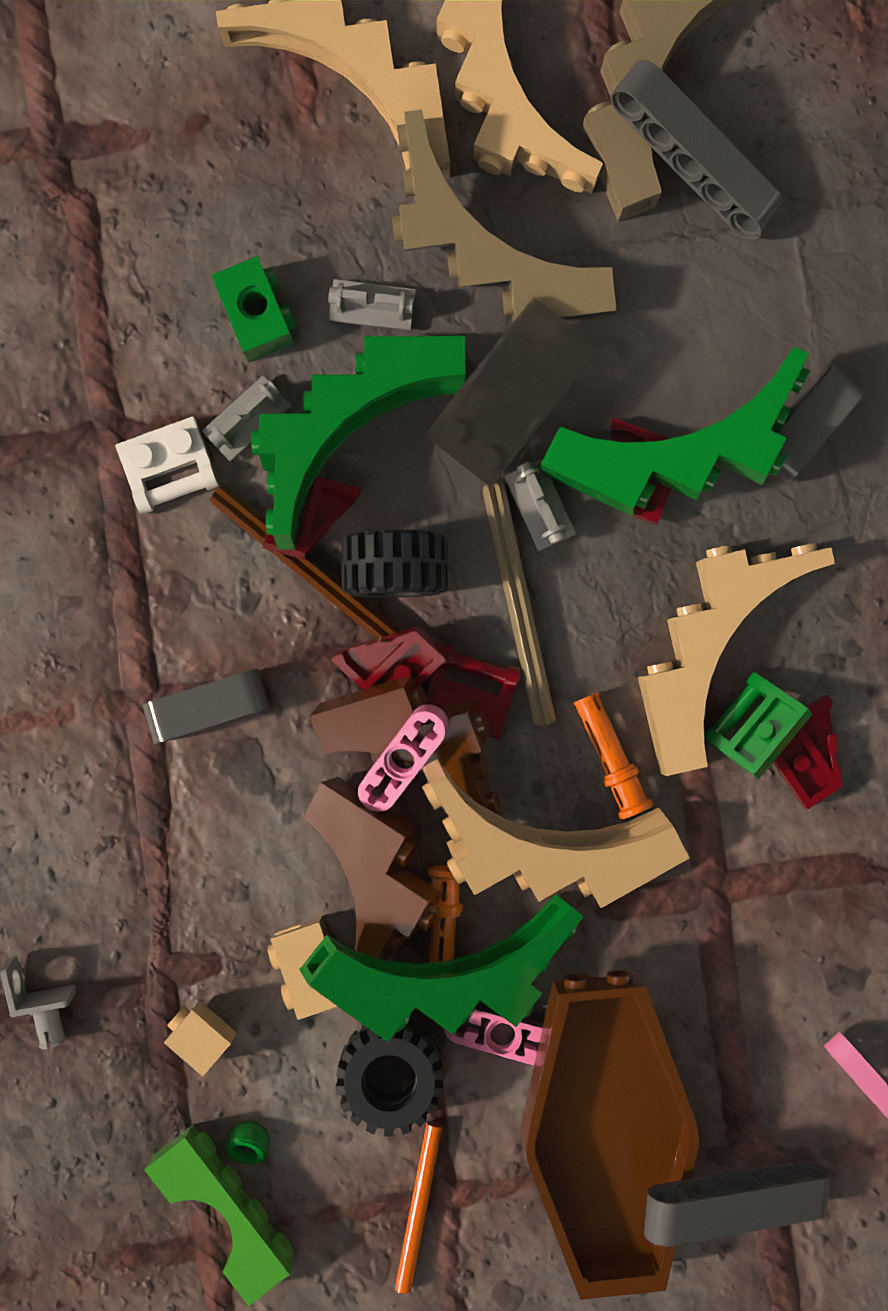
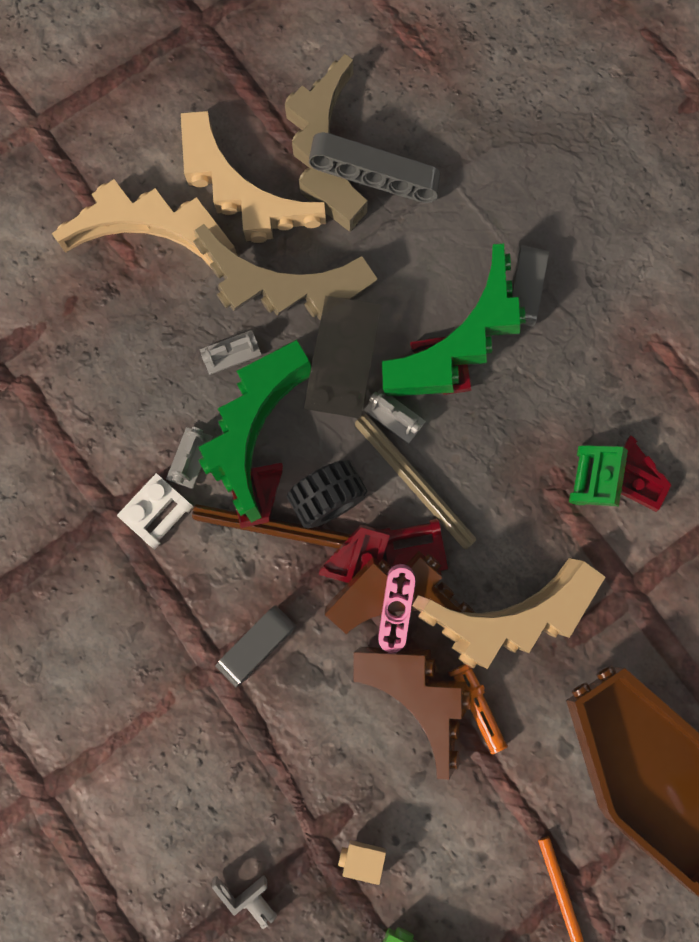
camera: 20 degrees left, 10 degrees down
green brick [211,256,297,362] -> none
green piece [225,1120,269,1165] -> none
tan brick [267,915,338,1020] -> none
green arch [299,894,584,1042] -> none
black tyre [336,1021,443,1137] -> none
bright pink beam [444,1005,543,1066] -> none
orange pin [574,692,654,820] -> none
tan arch [638,543,835,776] -> none

